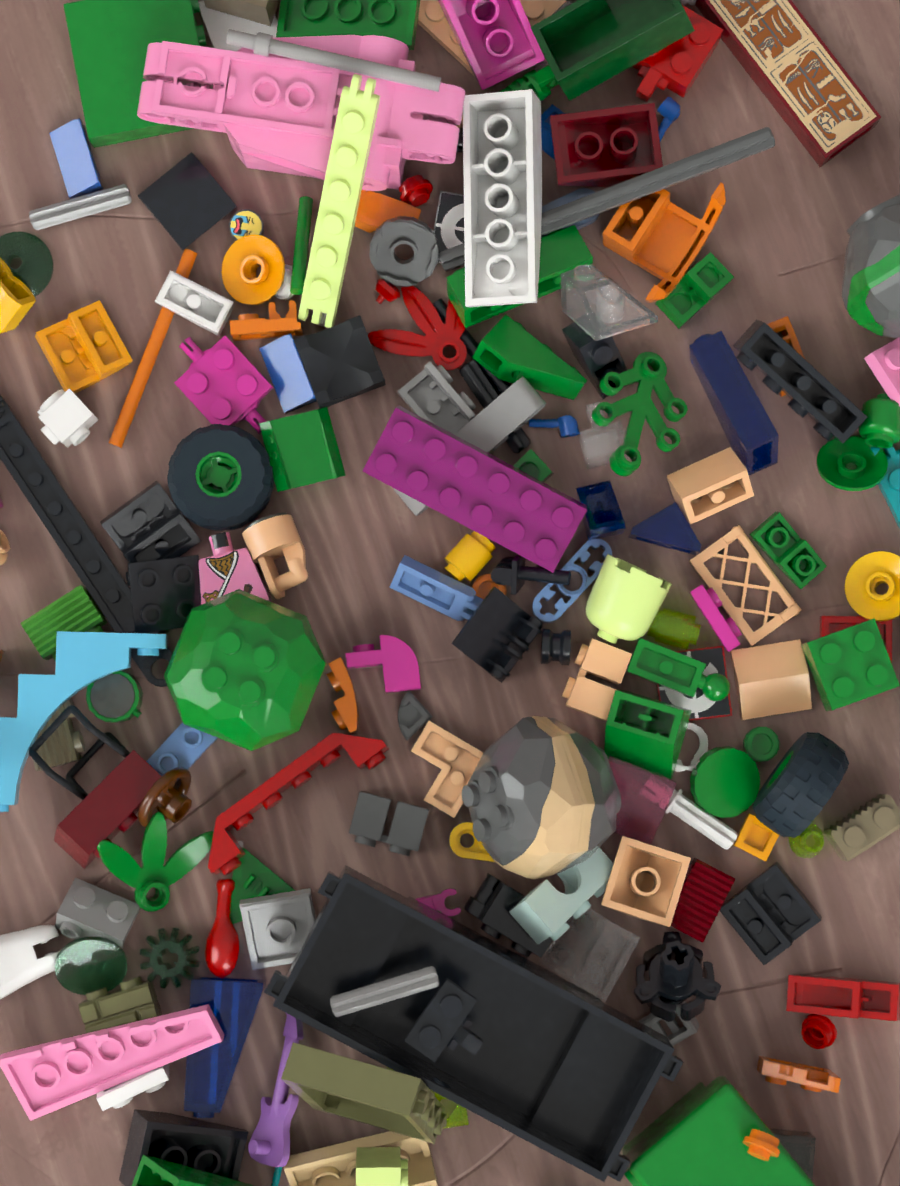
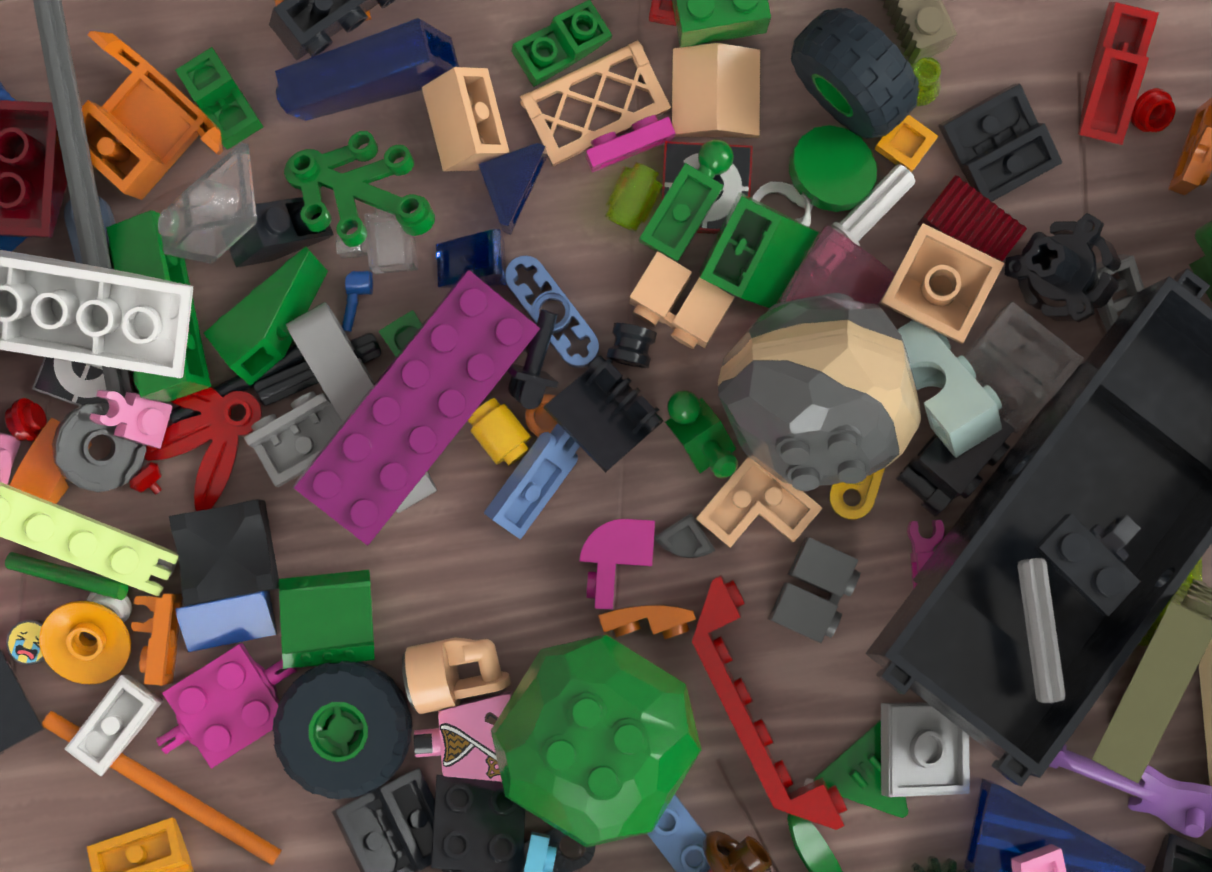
camera: 75 degrees left, 0 degrees up
red piece [204,878,240,978] -> none
yellowish green cylinder [585,554,672,644] -> none
green tile [743,727,779,762] -> none
none -> bright pink plate [90,390,173,449]
none -> green piece [665,390,738,478]

